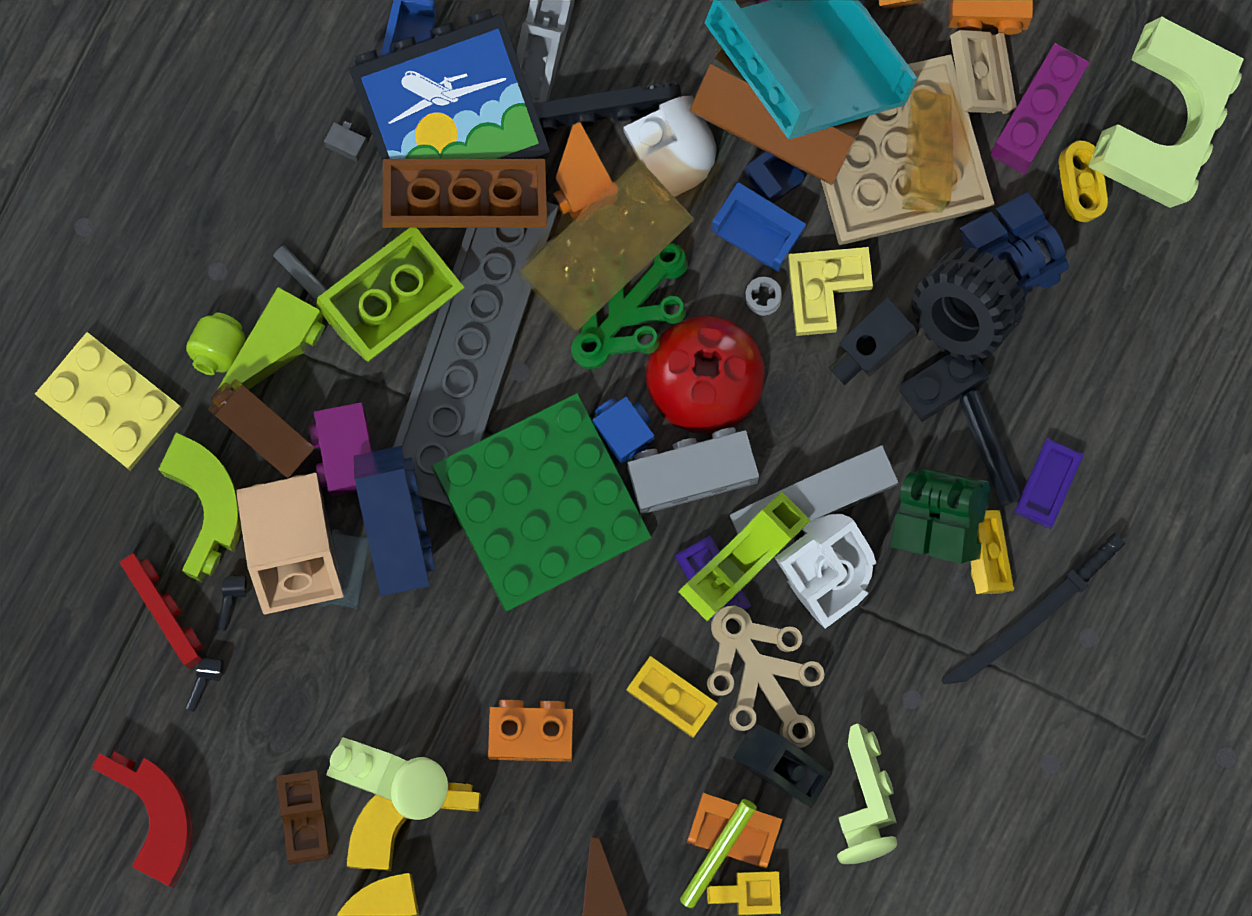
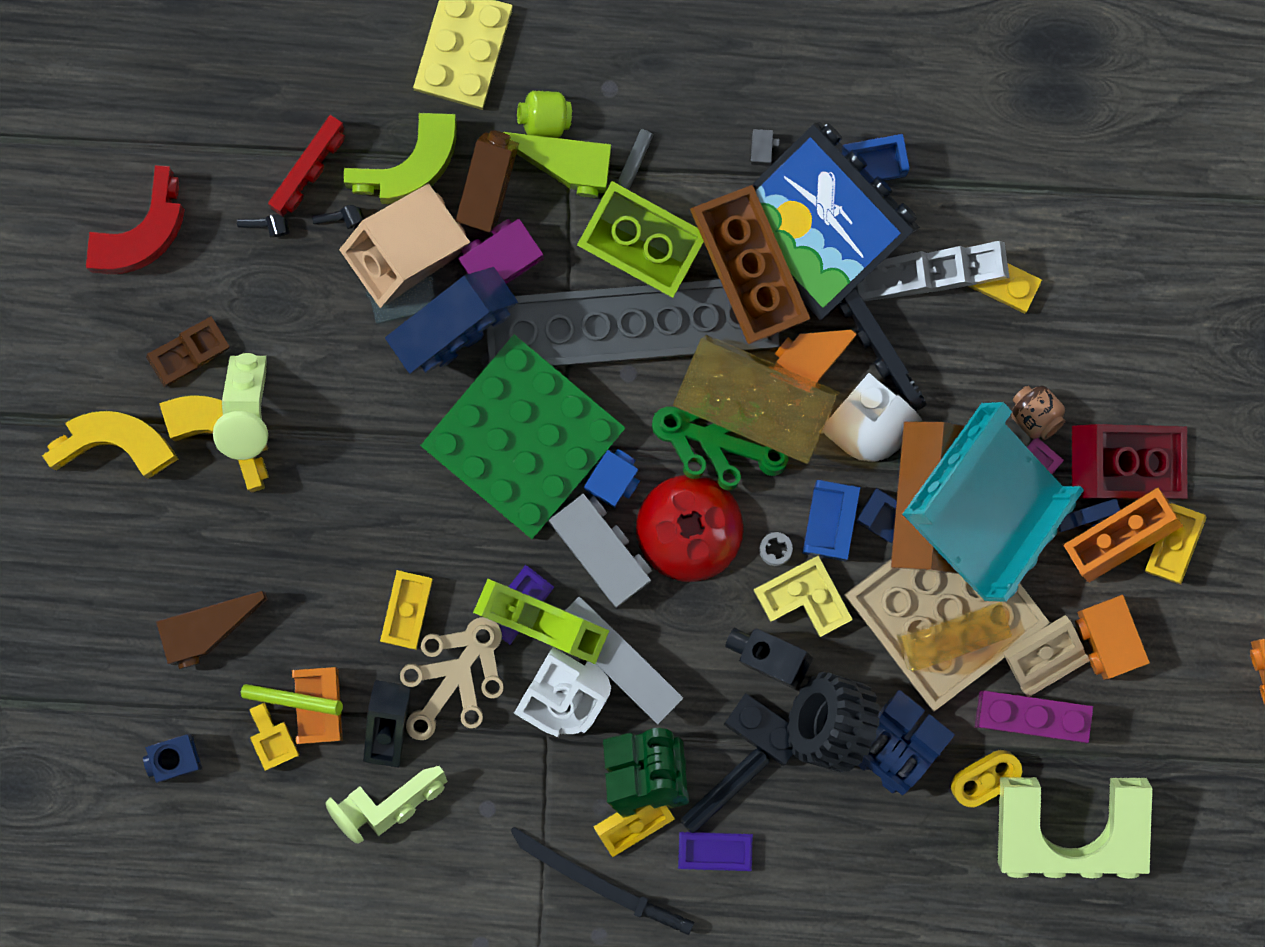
camera: 65 degrees right, 5 degrees up
orange brick [488,700,573,762] -> none

